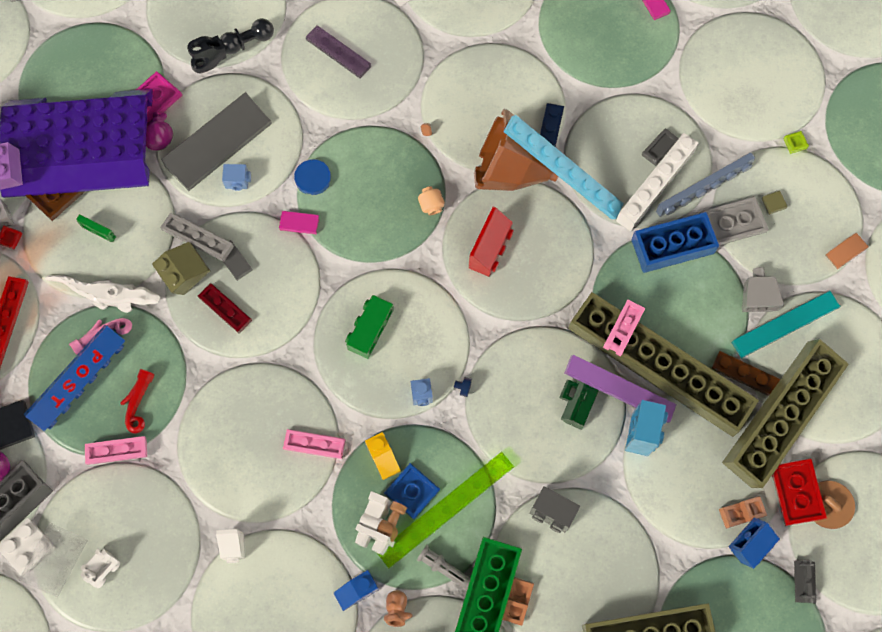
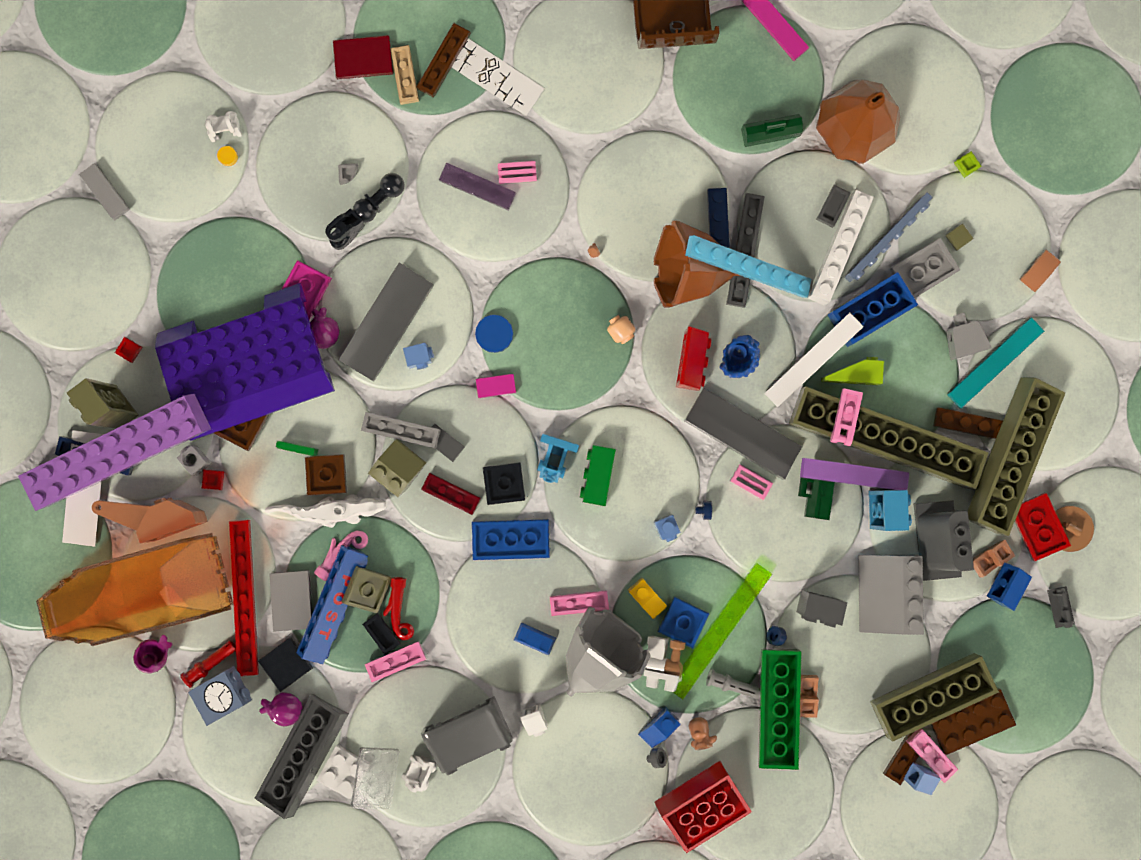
camera: 20 degrees left, 15 degrees up
none -> light grey tile [269,570,312,632]
none -> reddish brown plate [305,454,347,495]
none -> light grey tile [338,164,358,185]
none -> olive tile [342,566,392,613]
none -> black tile [362,613,401,655]
none -> dark grey windscreen [421,696,513,775]
none -> blue tile [472,519,550,560]
none -> black tile [483,462,526,505]
none -> bright pink tile [498,161,537,184]
none -> blue tile [514,622,556,656]
none -> dark azure tile [537,434,579,483]
none -> light grey piece [566,607,651,696]
none -> dark grey tile [646,748,667,768]
none -> dark grey arch [684,388,802,480]
none -> blue hair [719,335,760,378]
none -> dark grey tile [726,193,765,308]
none -> bright pink tile [730,464,773,500]
none -> dark green piece [741,114,803,147]
none -> white tile [764,313,864,407]
none -> dark blue tile [767,626,787,646]
none -> dark orange piece [816,80,900,164]
none -> lime slope [821,357,884,385]
none -> light grey slope [858,555,924,635]
none -> dark grey windscreen [913,500,974,581]

